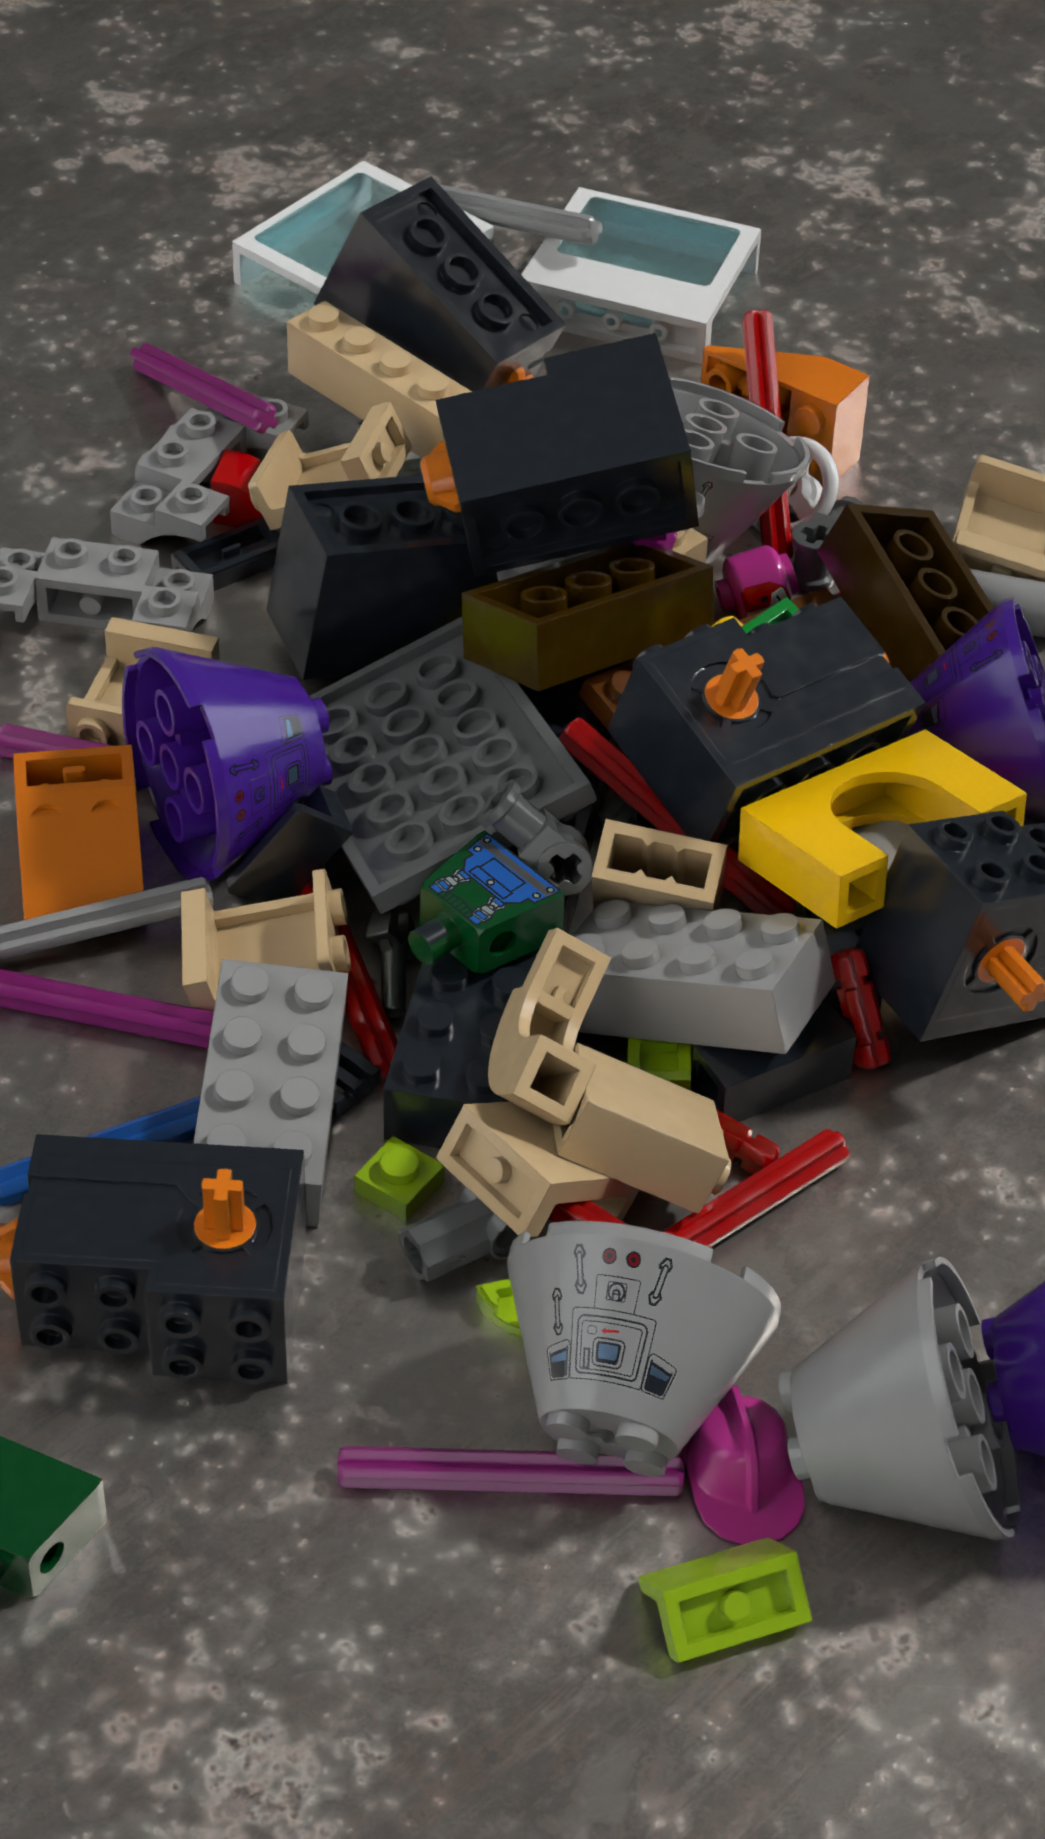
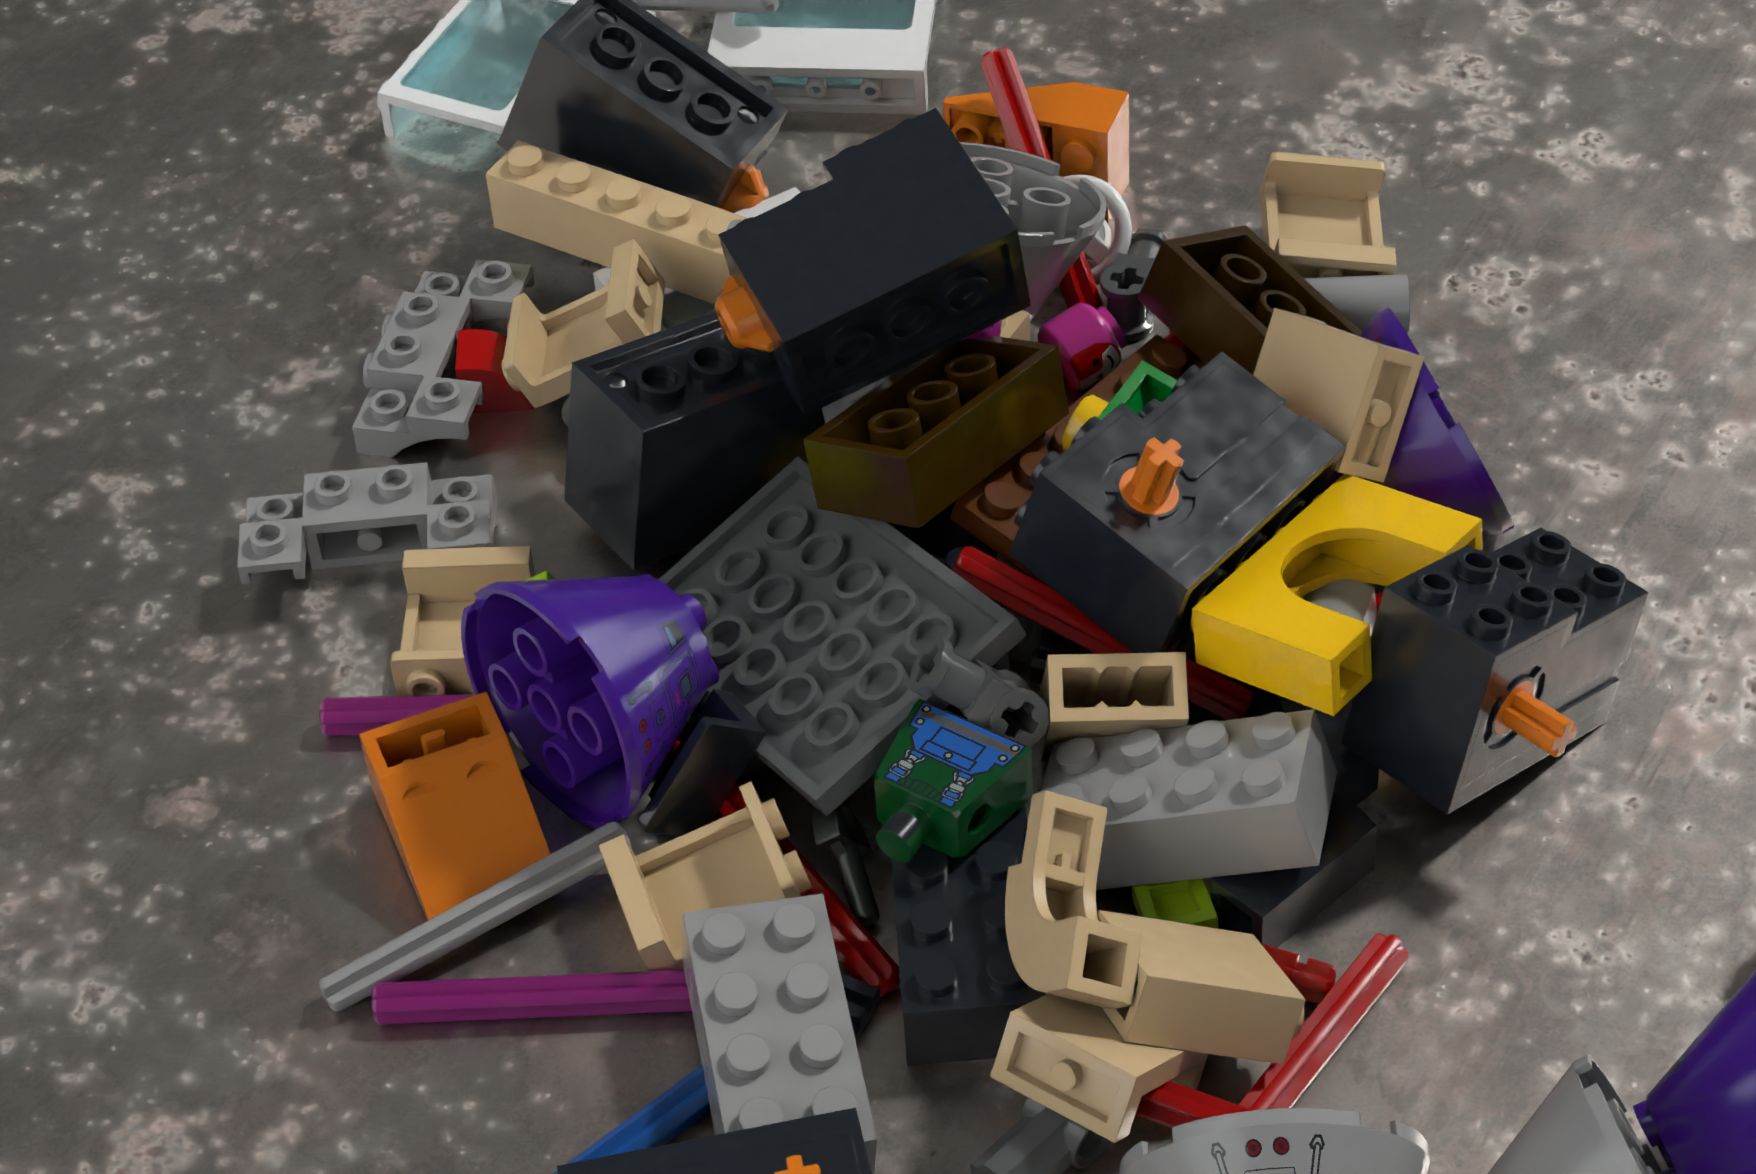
camera: 10 degrees left, 0 degrees up
magenta axle [130,342,279,434] -> none
black tile [171,517,280,591] -> none
lime plate [354,1136,445,1222] -> none
red axle [830,947,891,1069] -> none
none -> tan panel [1253,308,1424,483]

